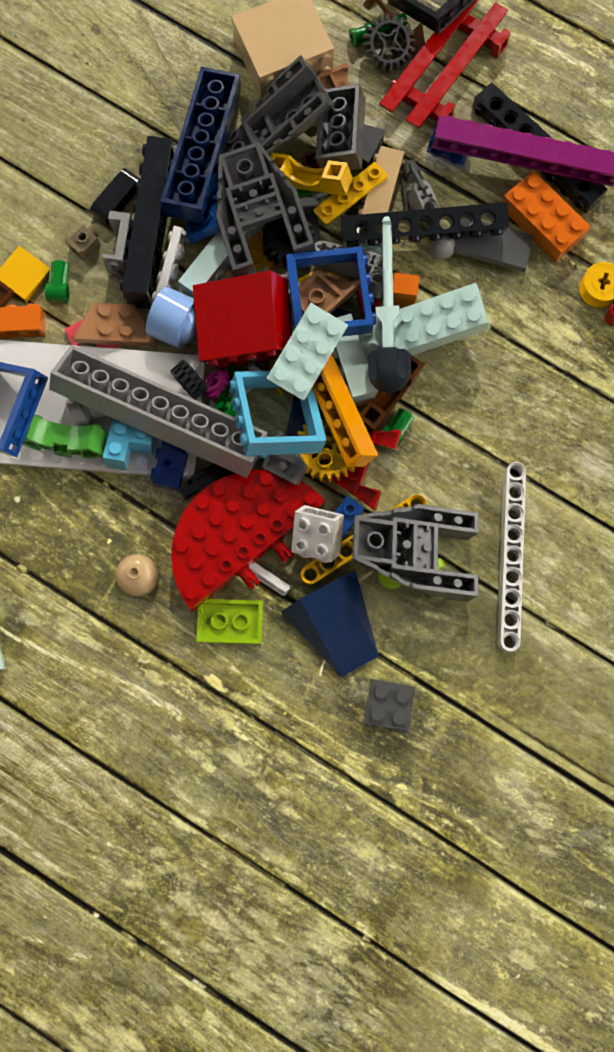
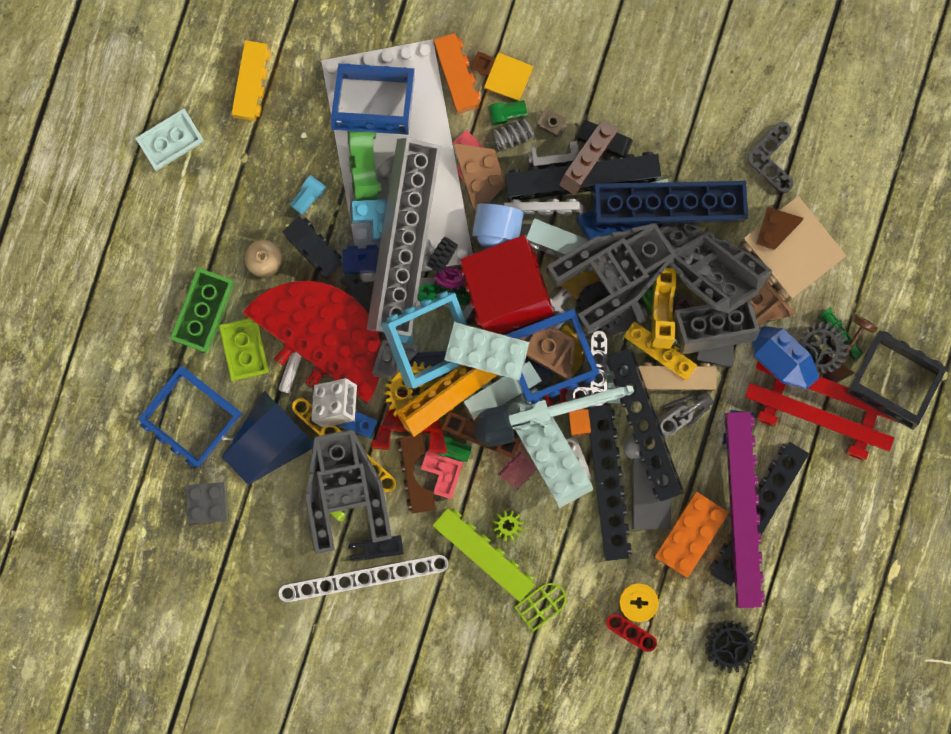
camera: 80 degrees right, 5 degrees up
none -> blue window [138,365,243,468]
none -> bright green brick [170,267,236,355]
none -> black brick [282,216,343,280]
none -> medium azure piece [290,175,326,215]
none -> black hinge [348,535,404,561]
none -> reddish brown arch [397,434,436,514]
none -> coral plate [421,451,463,499]
none -> lime brick [433,508,535,602]
none -> lime gear [492,510,524,542]
none -> light grey piece [493,119,535,153]
none -> clear pink piece [498,451,537,490]
none -> lime window [514,583,566,631]
none -> arch [559,120,618,195]
none -> black brick [586,405,632,561]
none -> dark grey beam [747,122,793,194]
none -> blue wedge [752,326,819,390]
none -> reddish brown wing [756,207,803,250]

